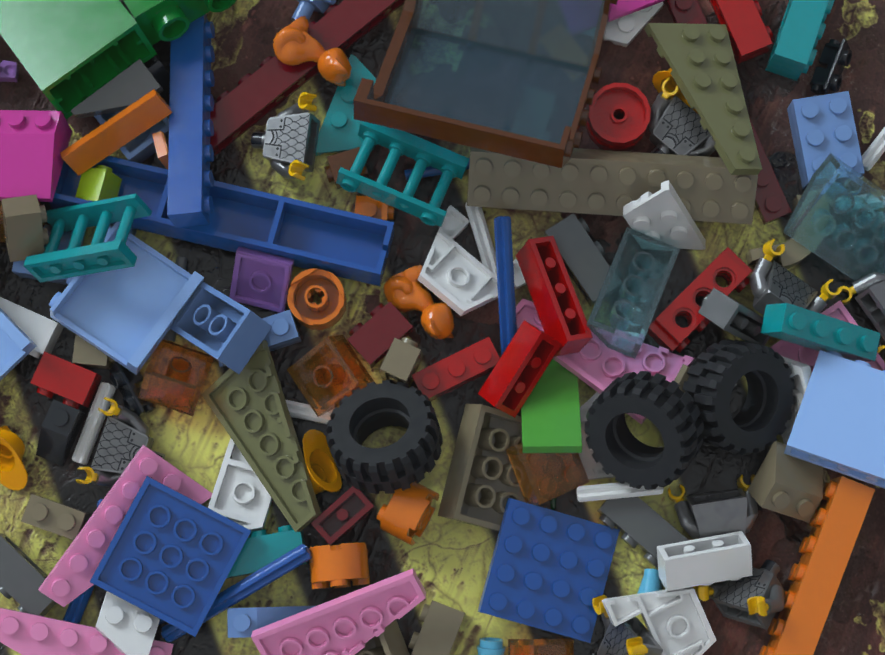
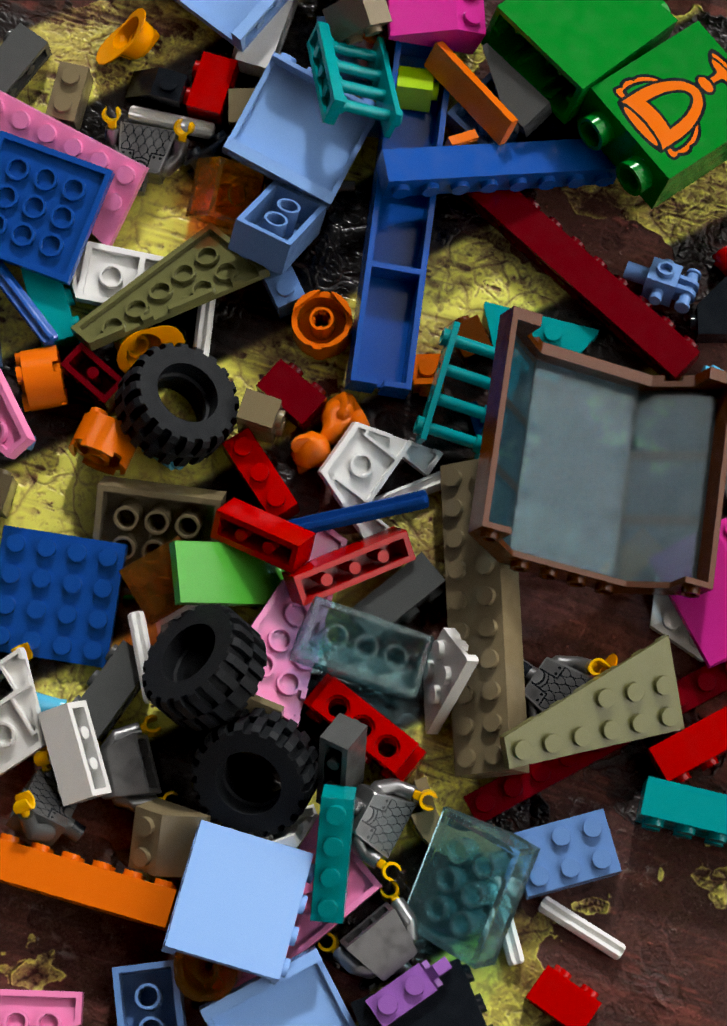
camera: 85 degrees right, 5 degrees down
medium lavender tile [229,246,294,313] -> none
torso [251,92,320,181] -> none
orange animal [273,16,352,86] -> none
clear orange slope [287,335,374,417] -> none
red wheel [586,83,651,151] -> none
black hinge [810,38,852,94] -> none

